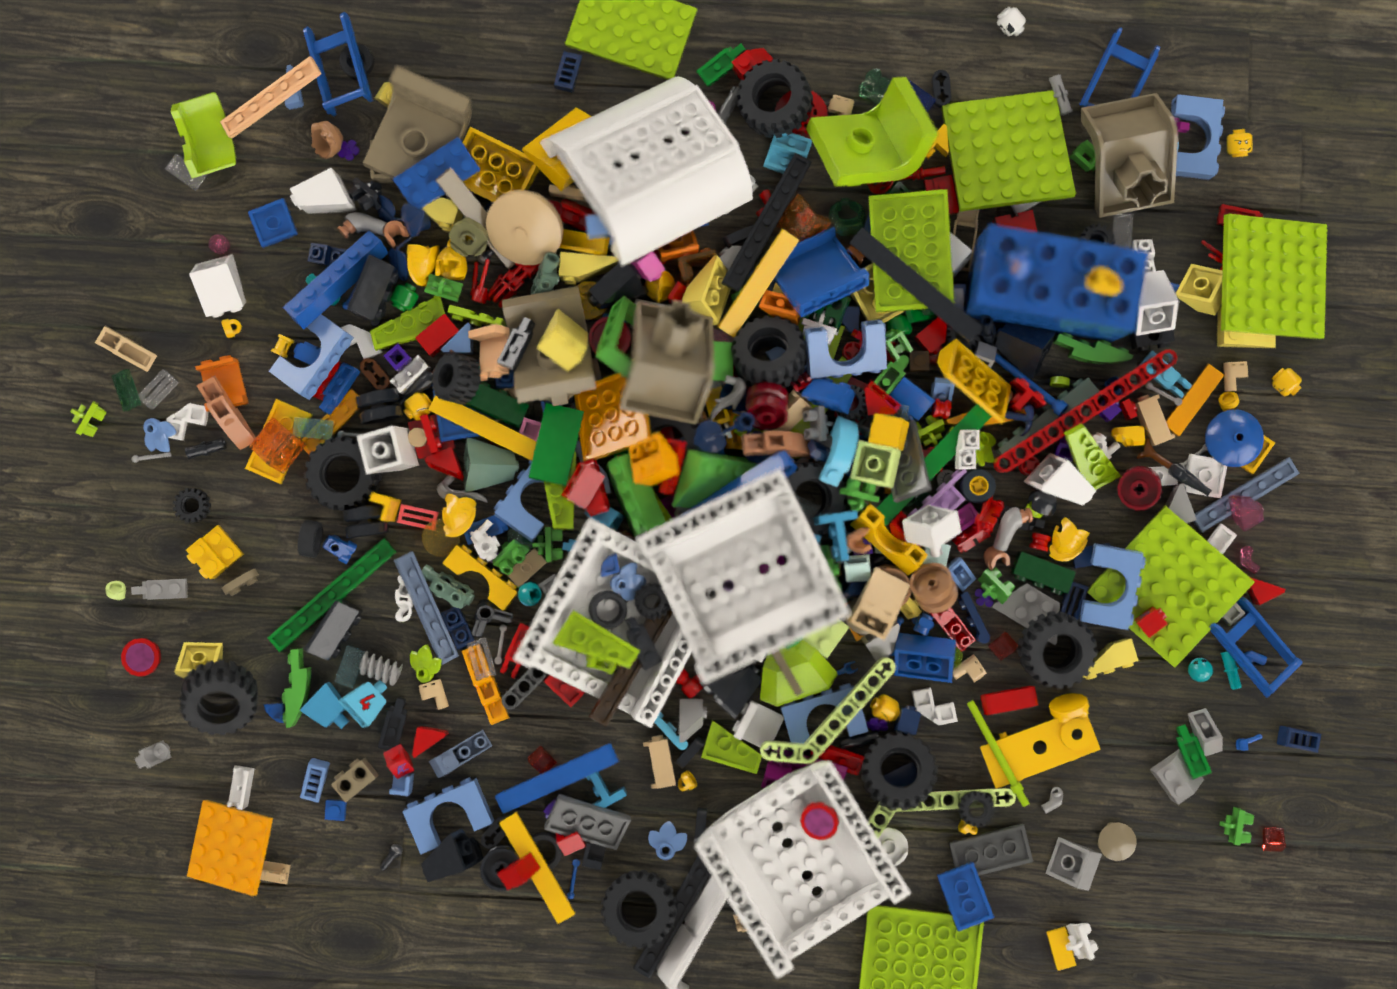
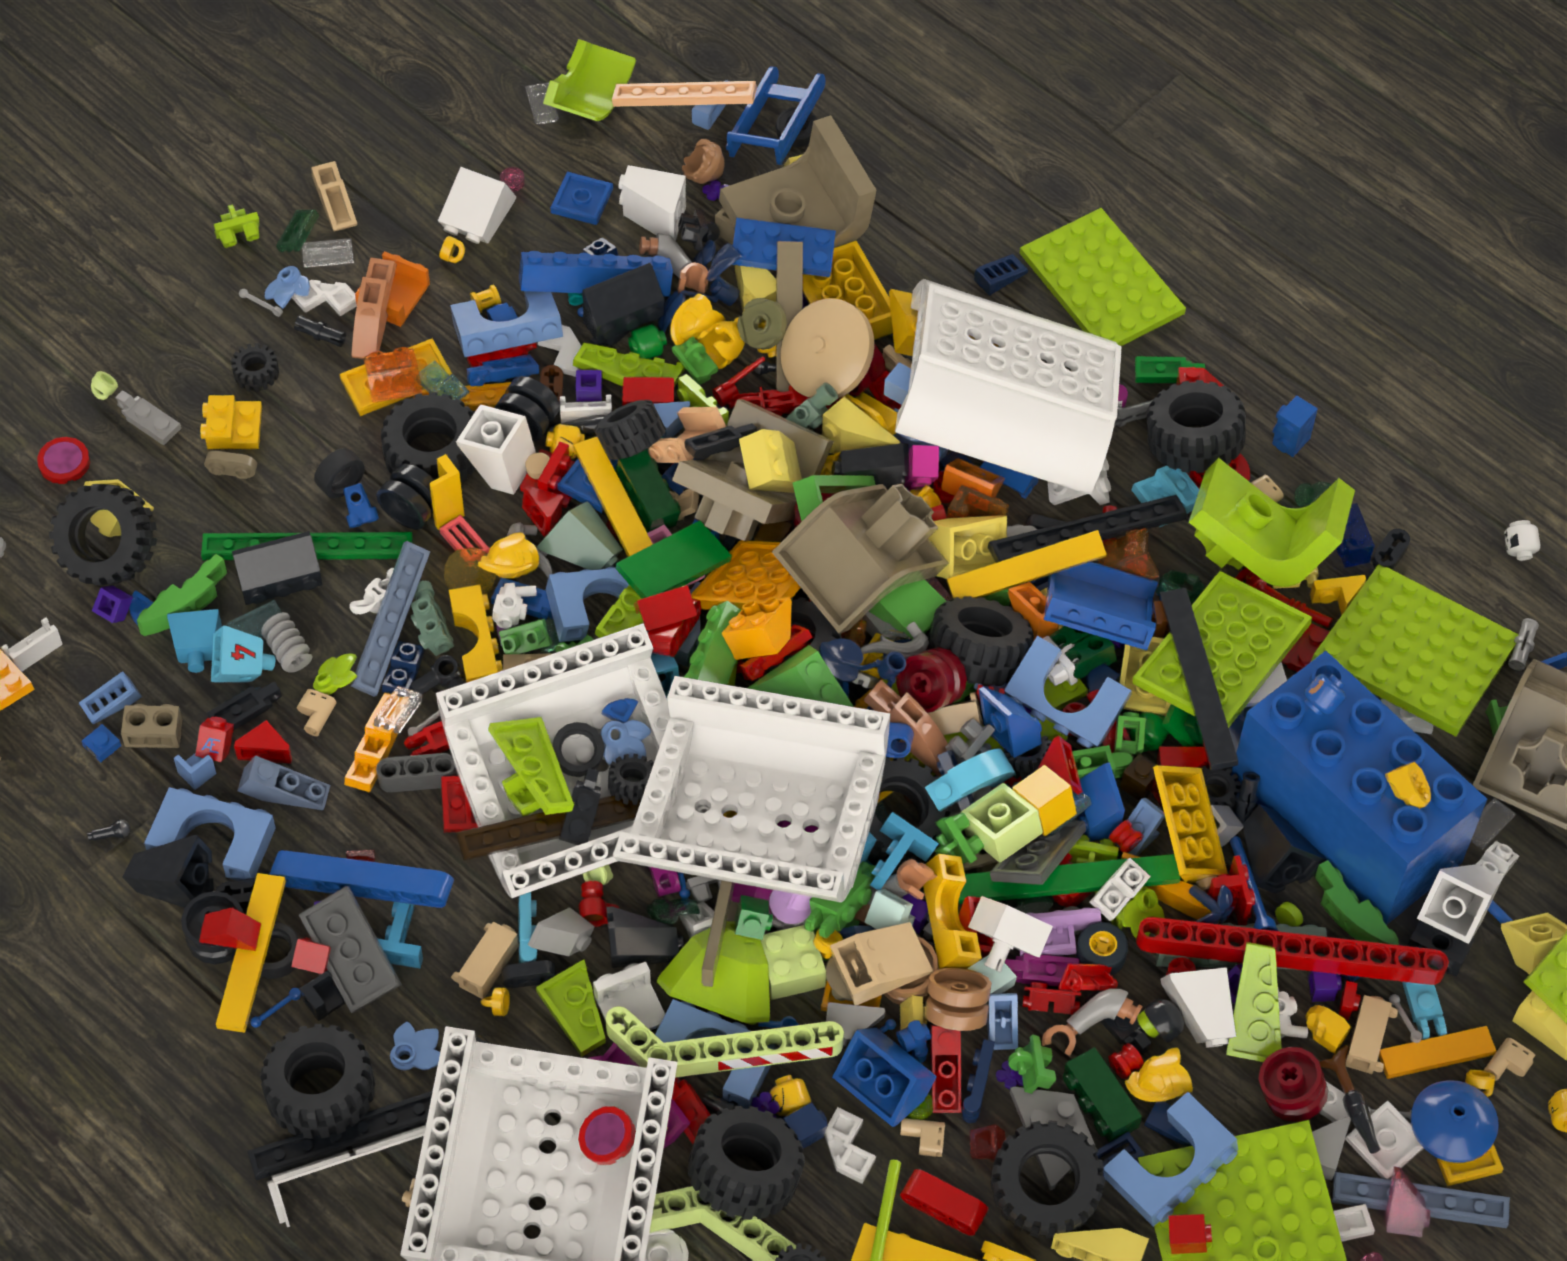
camera: 35 degrees right, 30 degrees down
none -> dark purple plate [92,585,133,623]
none -> blue brick [1272,395,1318,457]

